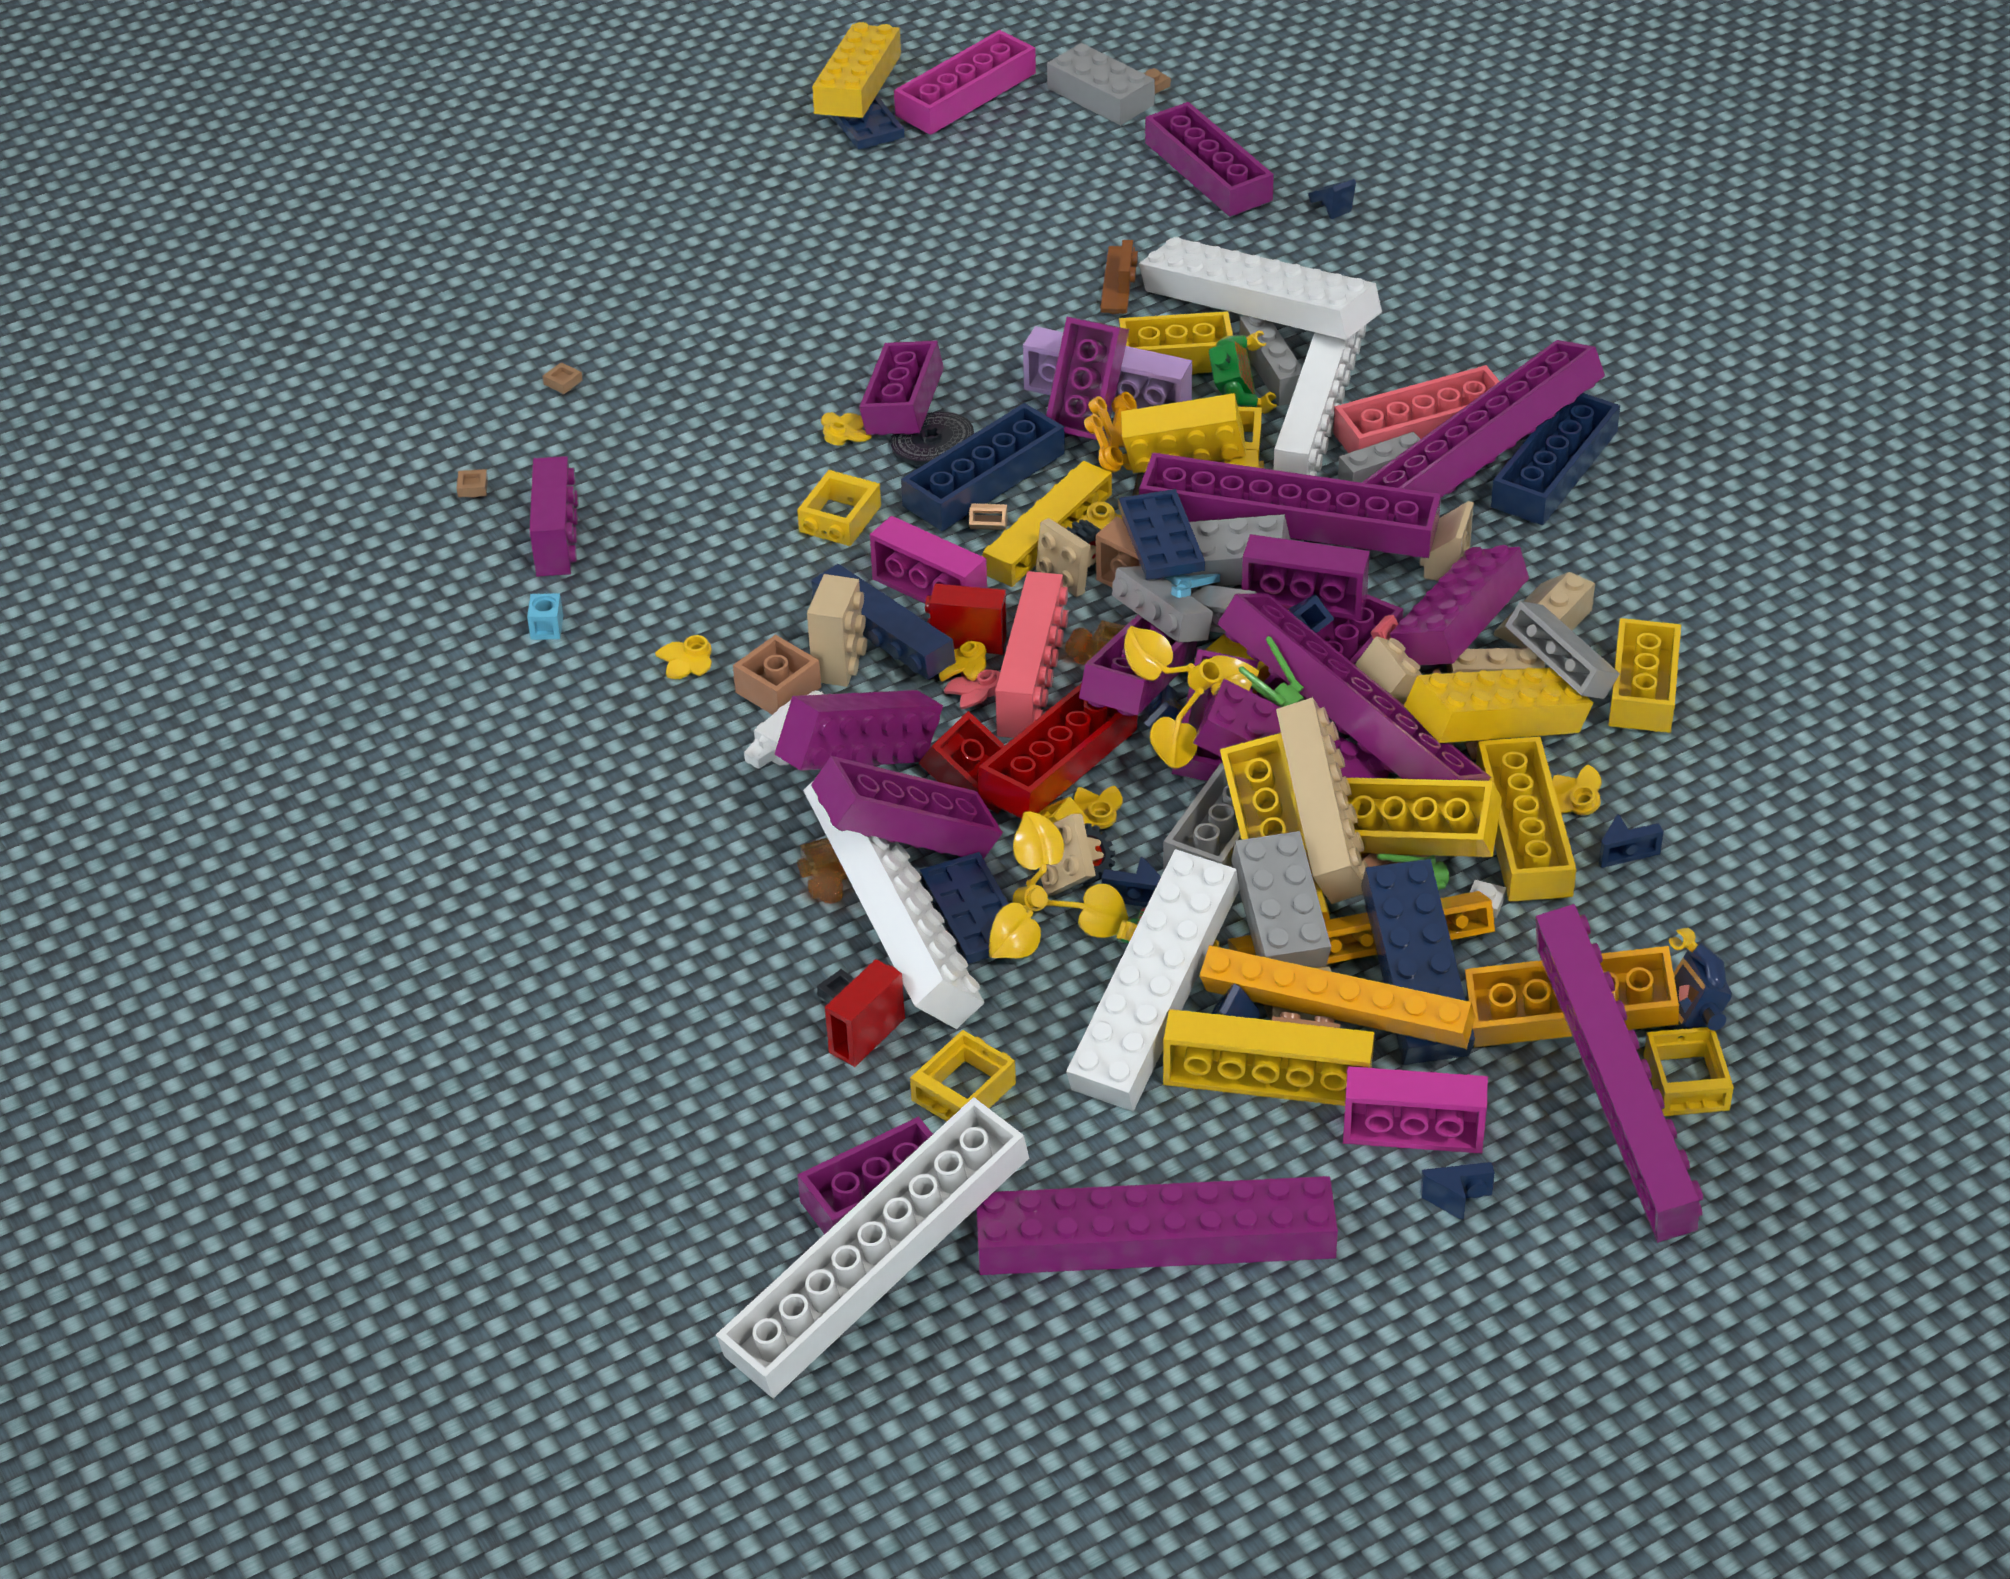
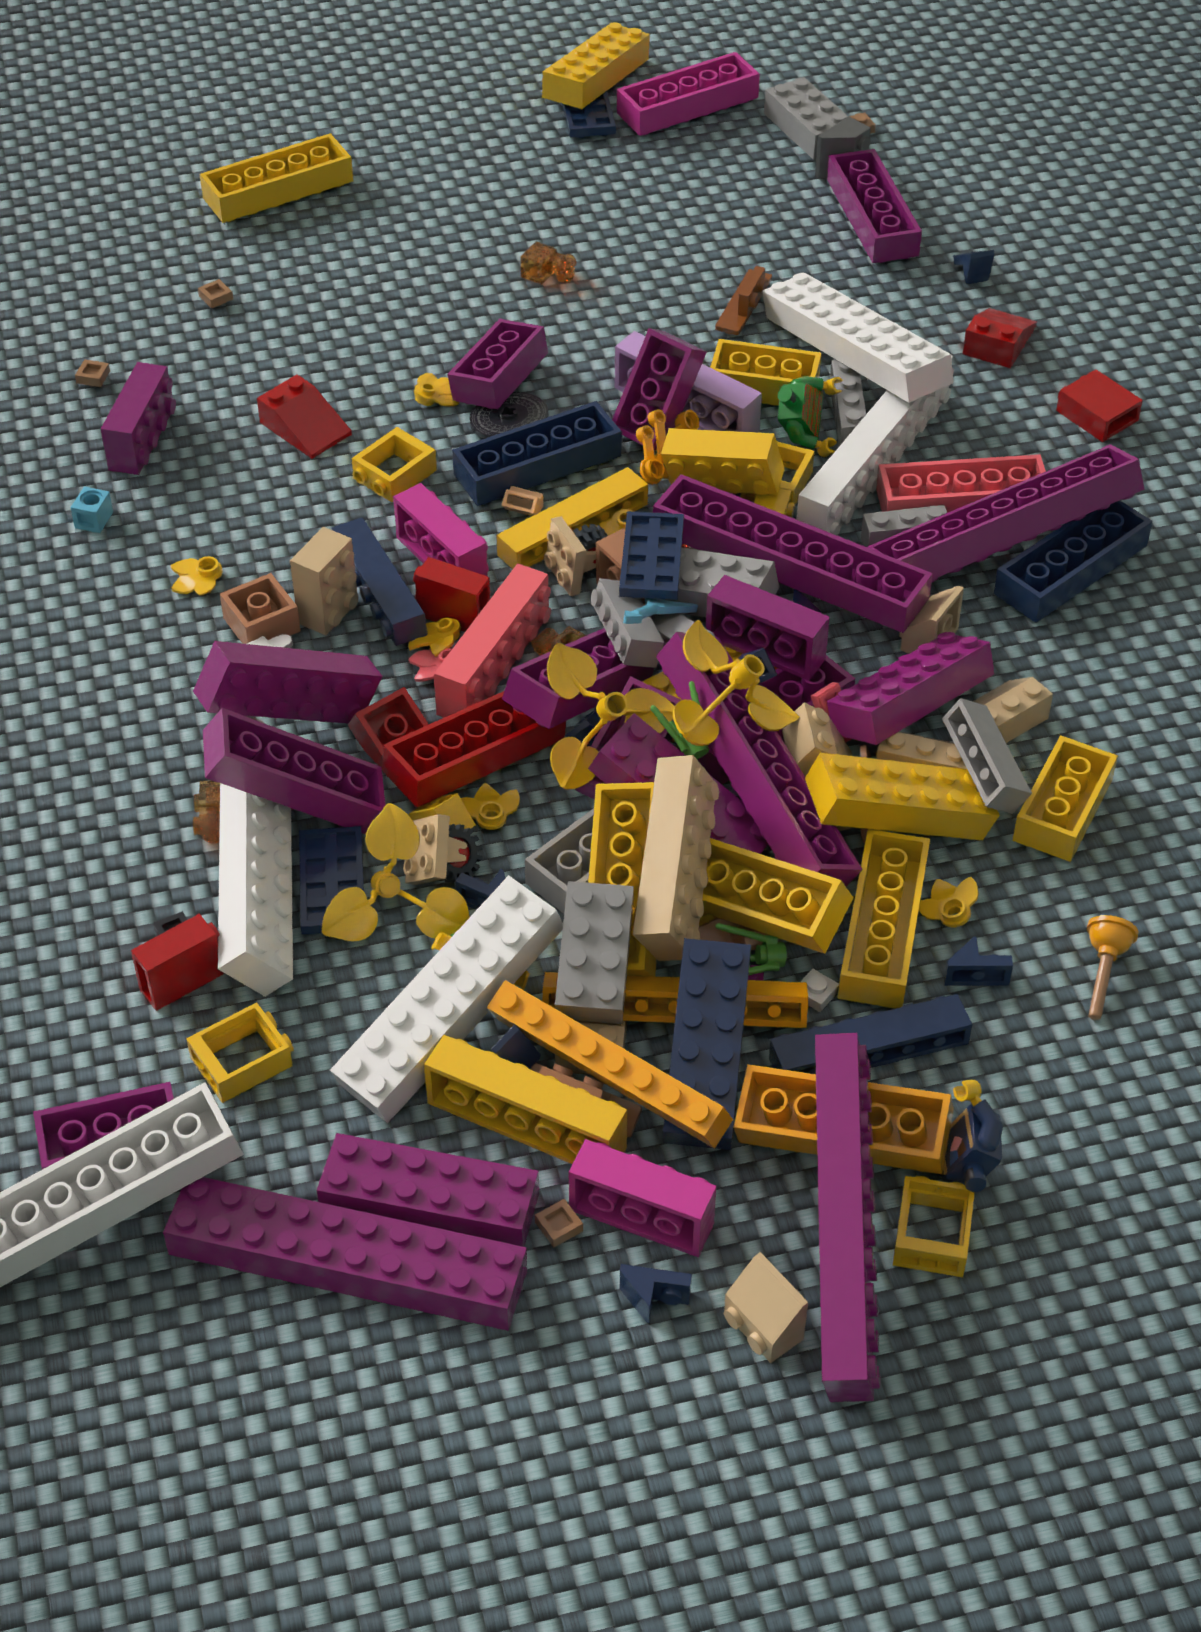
camera: 15 degrees right, 5 degrees up
none -> yellow brick [200,133,353,223]
none -> red slope [257,374,352,459]
none -> magenta brick [316,1133,539,1247]
none -> clear orange brick [520,241,577,285]
none -> medium nougat plate [535,1199,583,1248]
none -> yellow plant [673,620,800,746]
none -> tan slope [724,1252,808,1363]
none -> dark blue brick [769,994,973,1074]
none -> dark grey slope [815,117,871,179]
none -> red slope [963,308,1037,369]
none -> red brick [1056,369,1143,442]
none -> light orange piece [1086,915,1139,1020]

